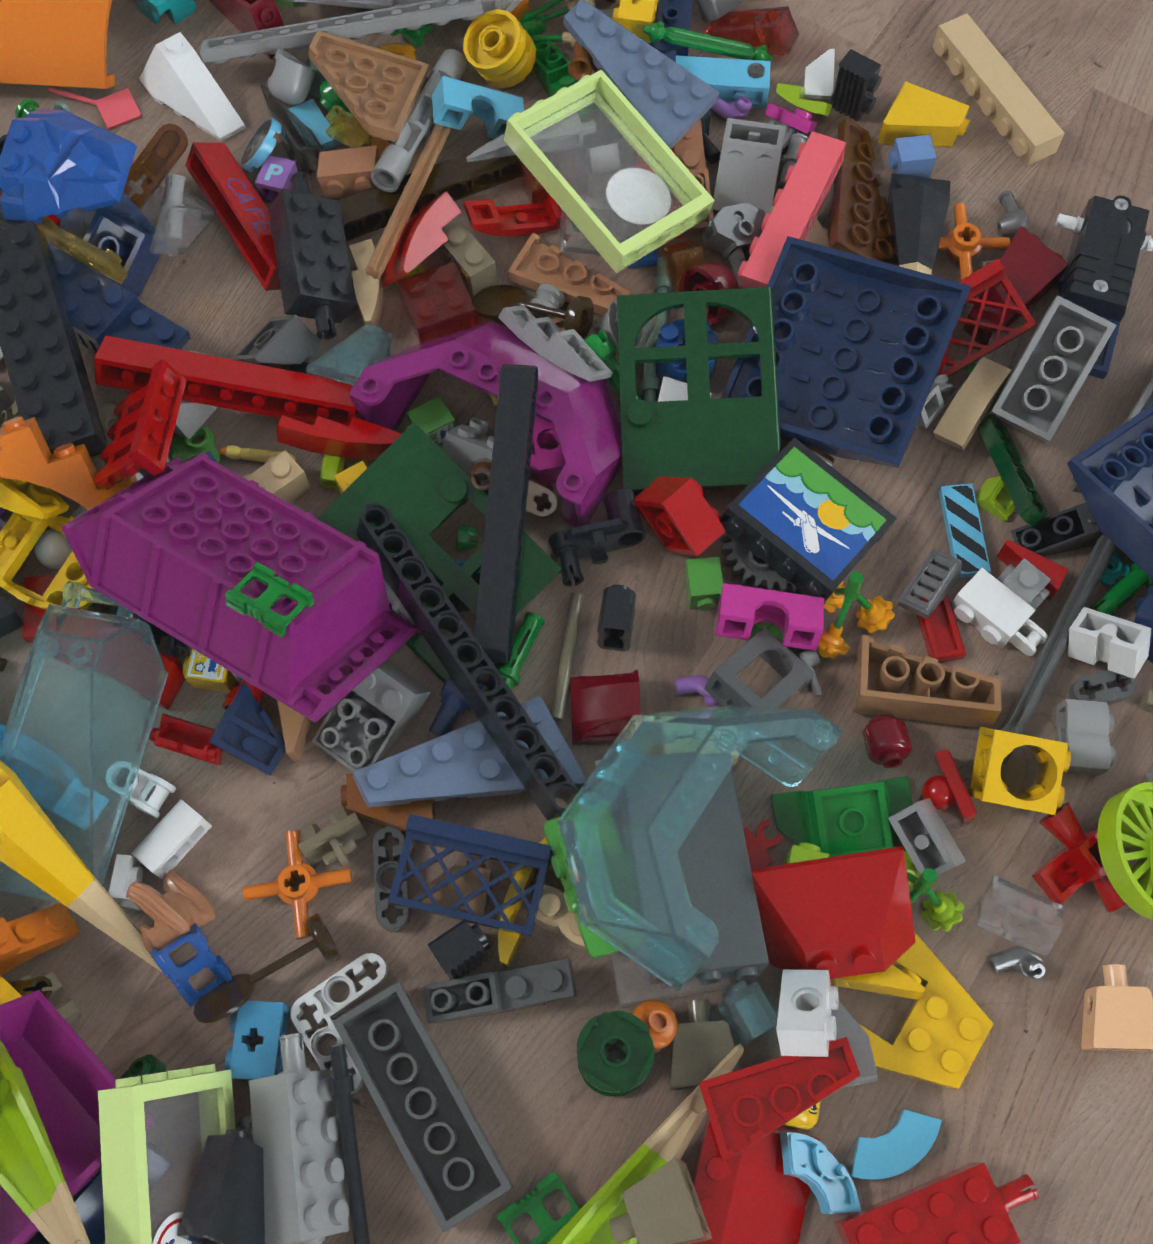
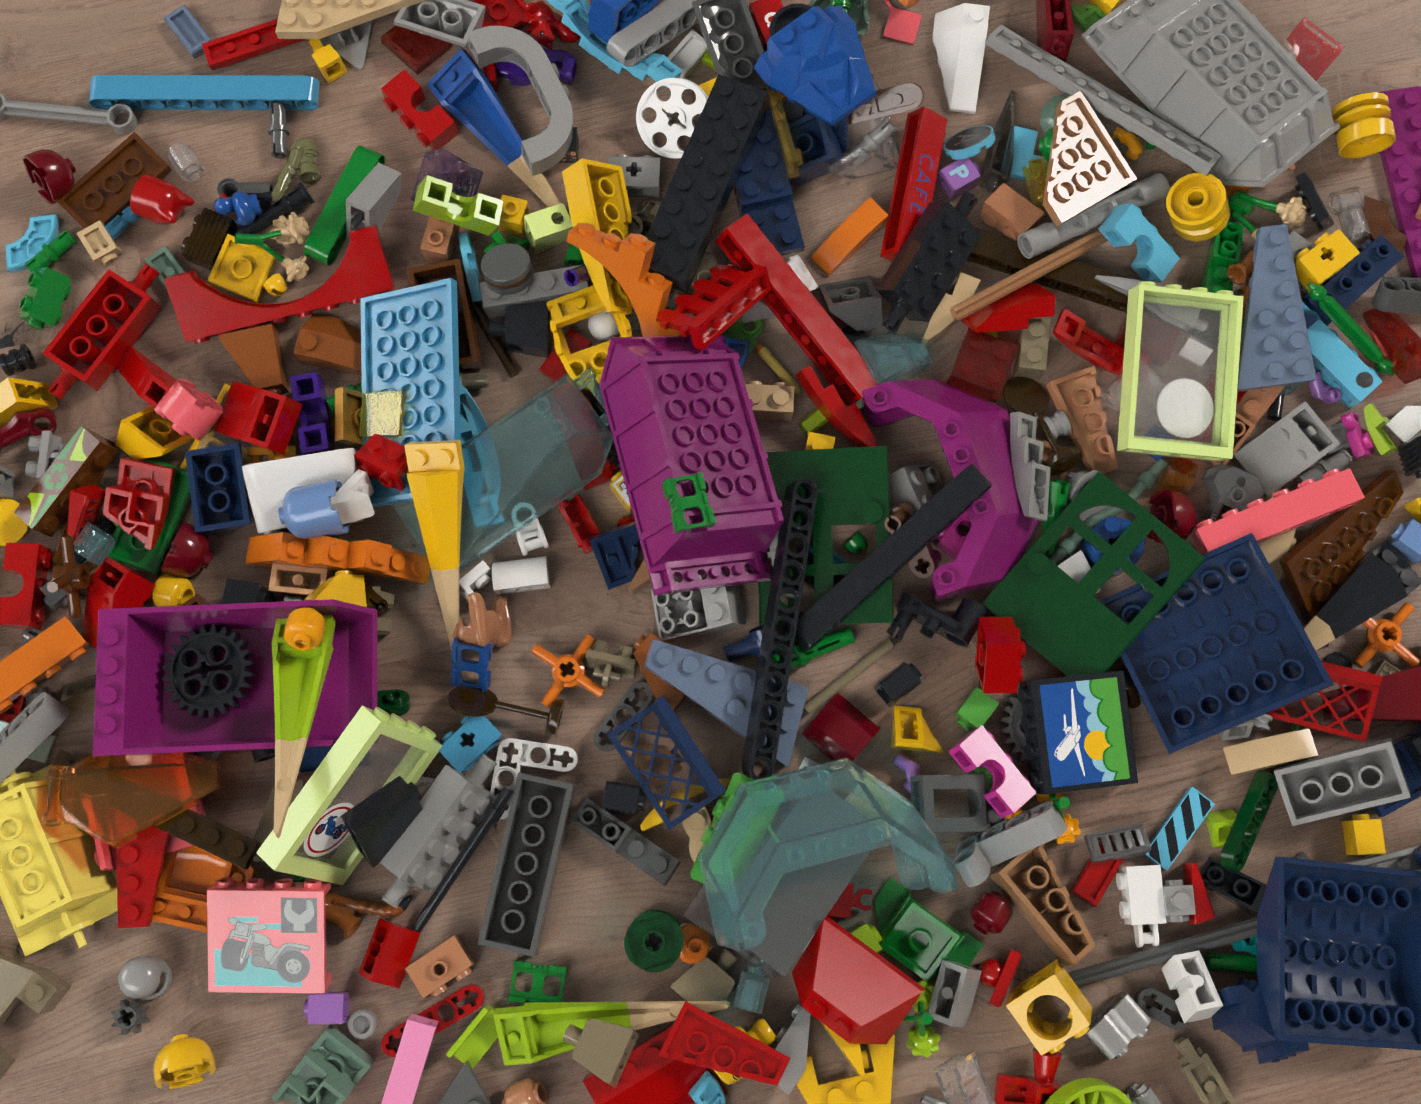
camera: 40 degrees right, 10 degrees up
light grey helmet [267,49,317,105] -> none
bright green brick [405,396,456,445] -> none
white brick [776,969,839,1057] -> none
none -> orange slope [811,197,888,277]
none -> yellow slope [890,706,945,754]
none -> light grey beam [952,802,1068,887]
none -> yellow brick [1342,814,1386,855]

